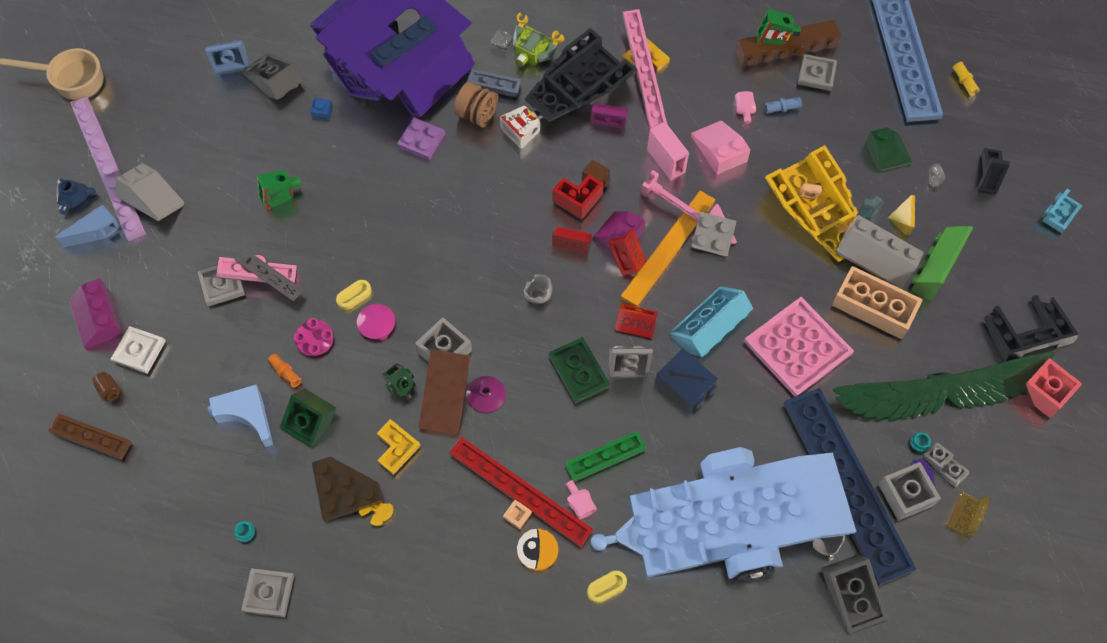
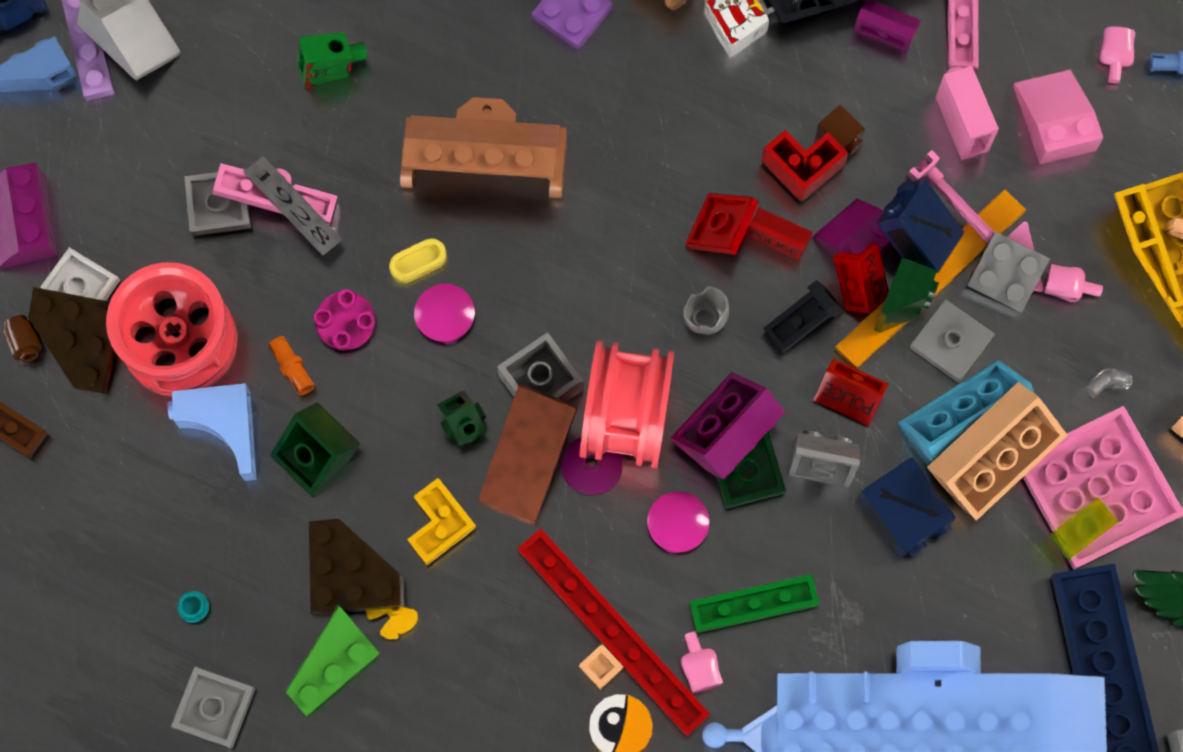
camera: 15 degrees right, 10 degrees up
none -> dark brown plate [28,287,115,394]
none -> coral wheel [106,262,237,396]
none -> bright green wing [285,605,380,716]
none -> nougat piece [400,97,567,198]
none -> coral wheel [580,340,675,469]
none -> dark pink dish [647,491,709,553]
none -> magenta slope [670,372,785,480]
none -> red tile [685,193,759,255]
none -> black bracket [763,280,845,353]
none -> dark green slope [874,257,939,333]
none -> dark blue brick [877,178,964,273]
none -> light grey plate [909,299,995,383]
none -> light nougat brick [927,382,1067,521]
none -> bright pink piece [1043,263,1103,302]
none -> clear neon green tile [1049,497,1119,561]
none -> clear arm [1085,368,1133,398]

